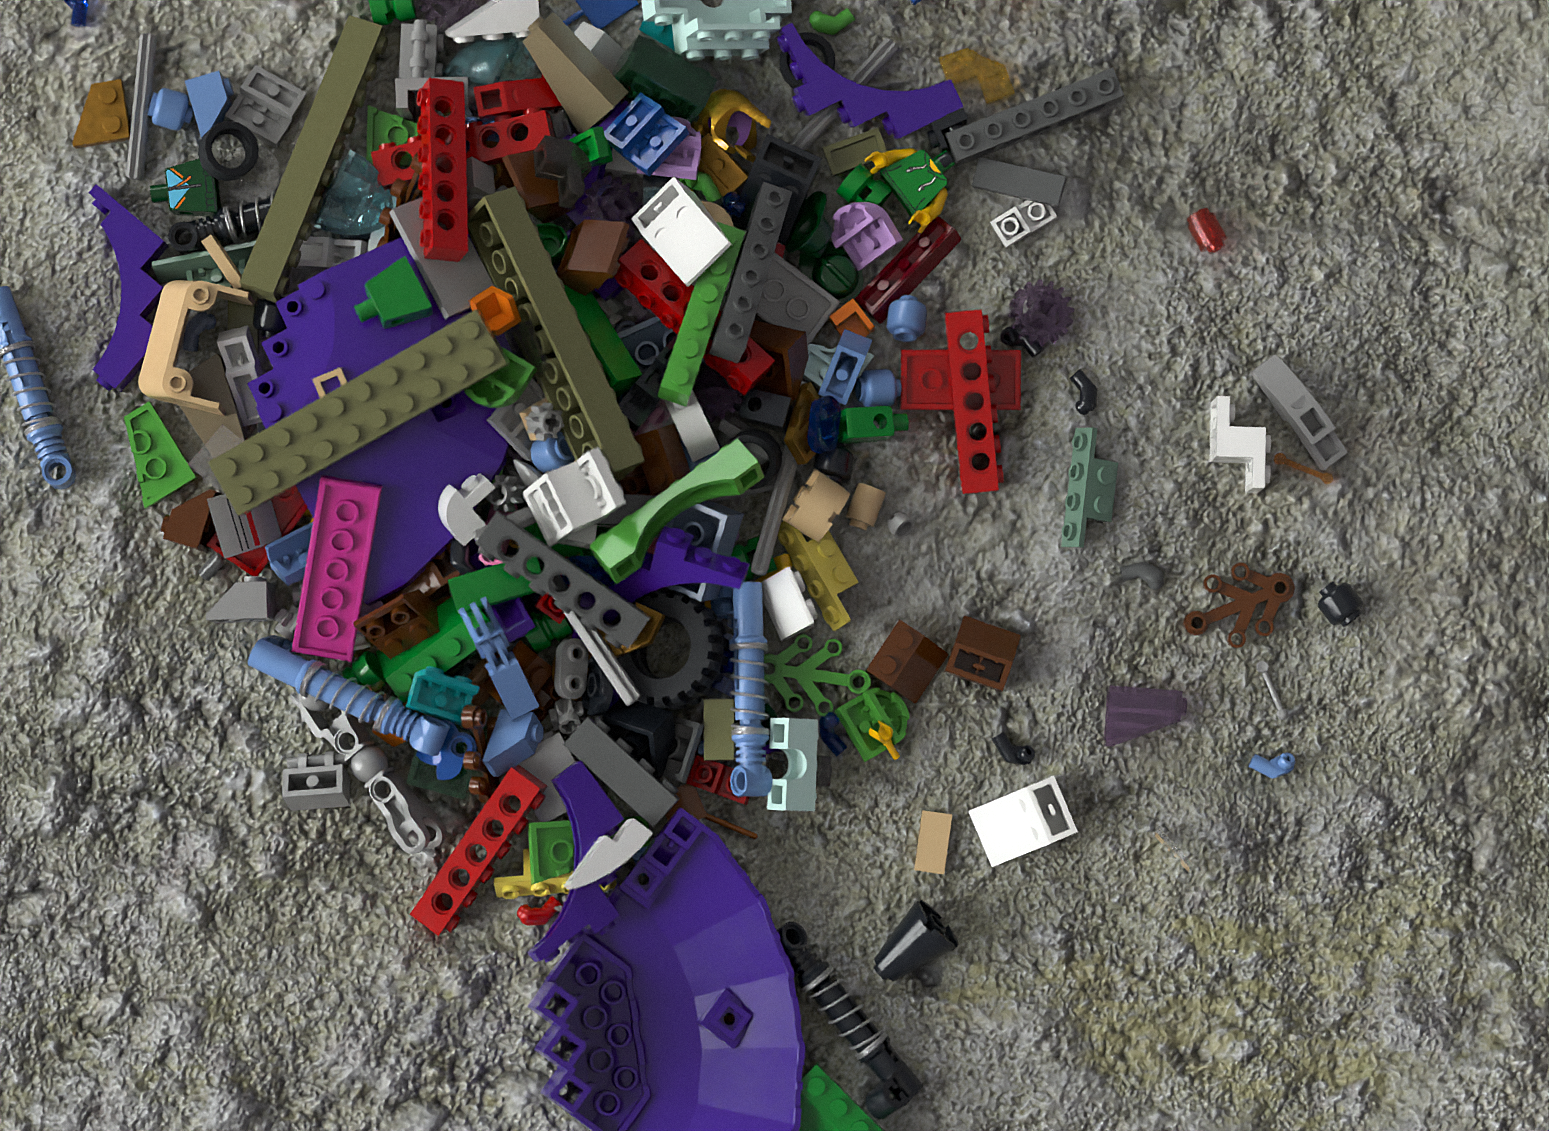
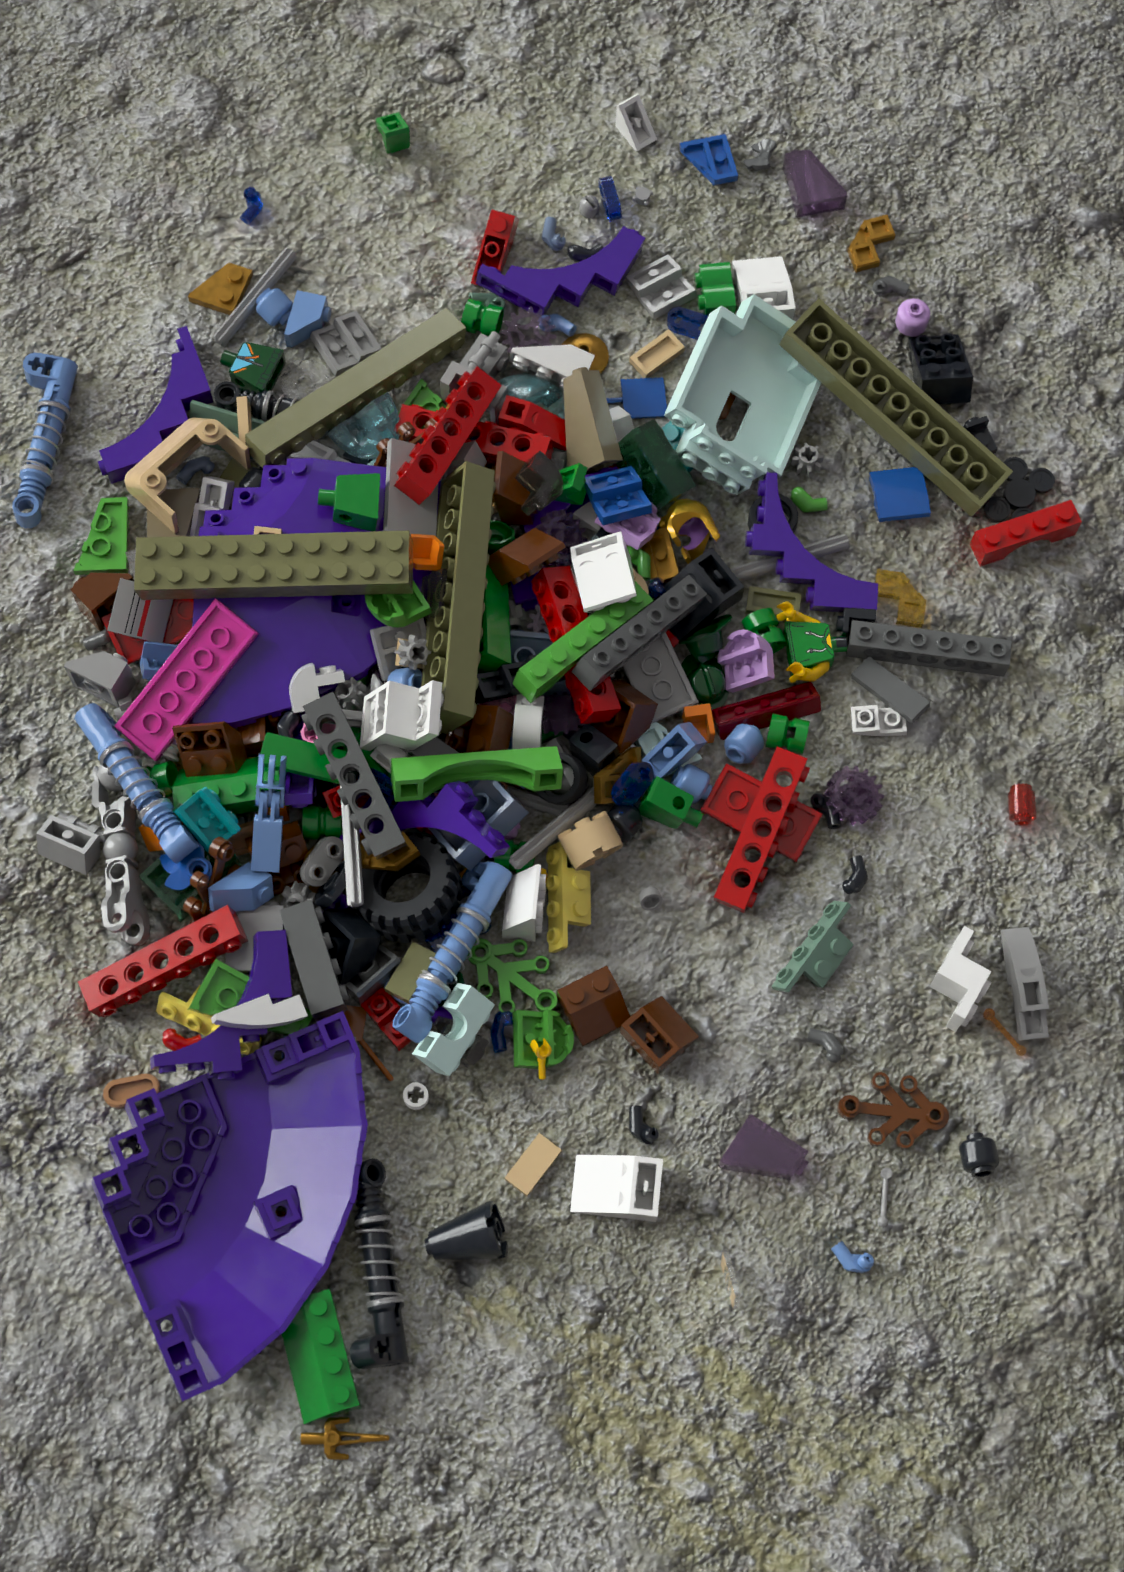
camera: 20 degrees right, 15 degrees down
black tyre [198,121,259,181] -> none
tan brick [846,483,886,531] -> none
none -> medium nougat tile [103,1074,161,1109]
none -> white bush [403,1082,429,1110]
none -> green wheel [765,713,810,755]

